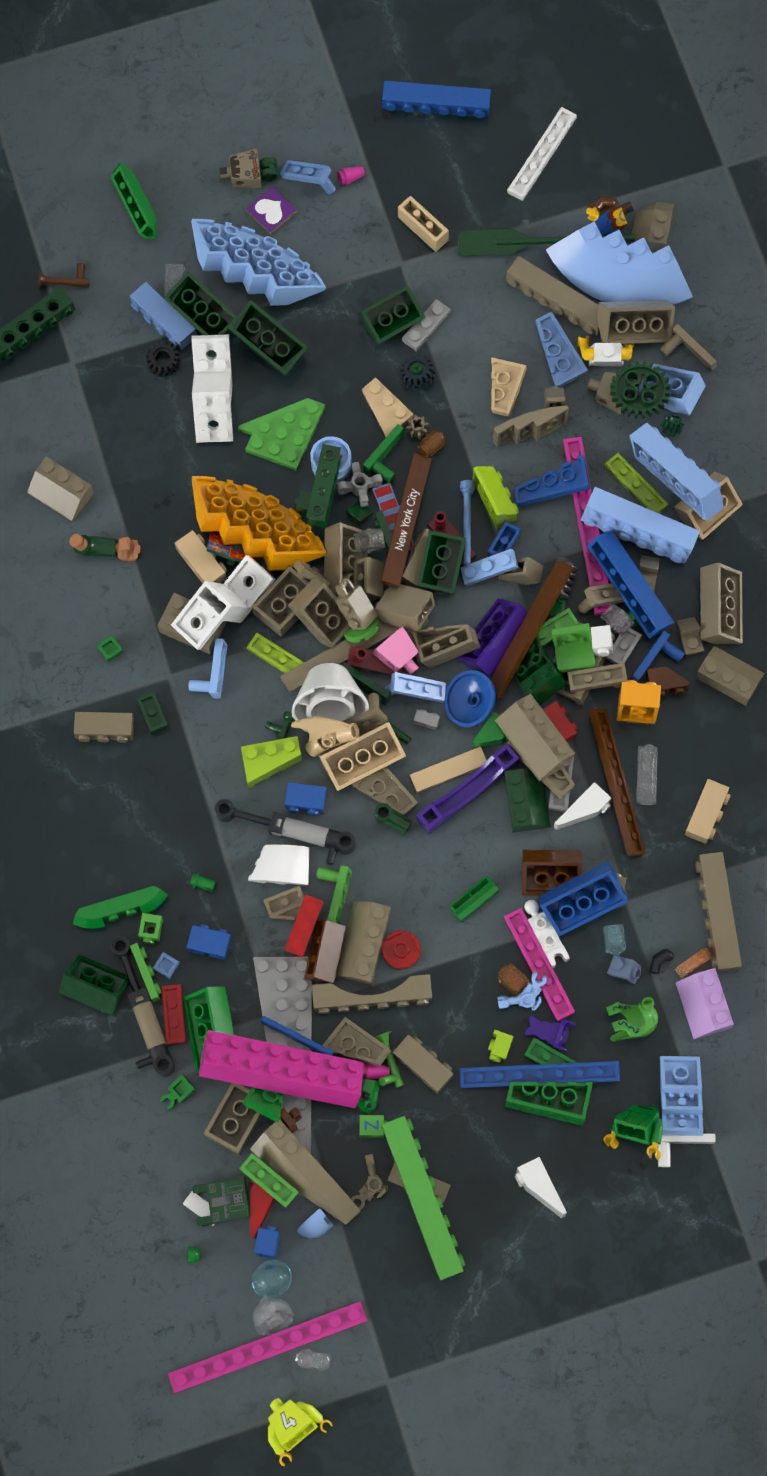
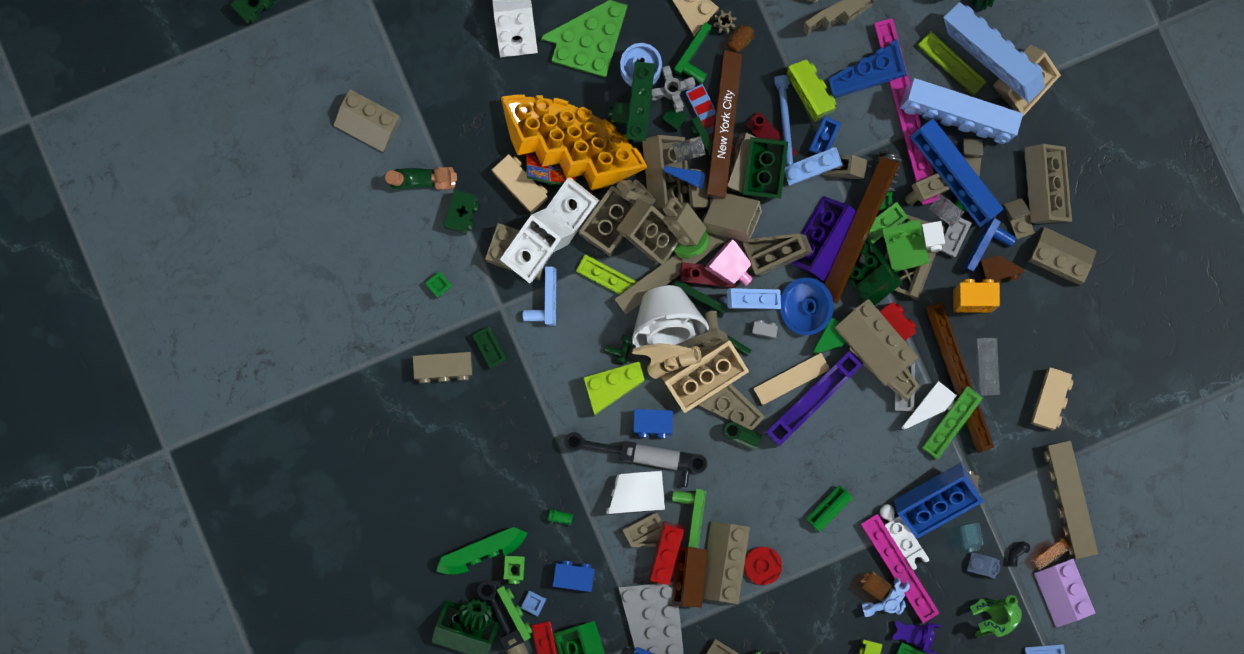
camera: 10 degrees left, 10 degrees up
dark tan arch [312,974,432,1014] -> none
dark green slope [504,769,551,833] -> none
reddish brown slope [522,850,582,895] -> none
dark tan piece [567,663,627,693] -> none
none -> dark green brick [444,190,480,235]
none -> dark green gear [459,598,492,631]
none -> blue slope [663,166,705,189]
none -> bright green tile [922,386,983,460]

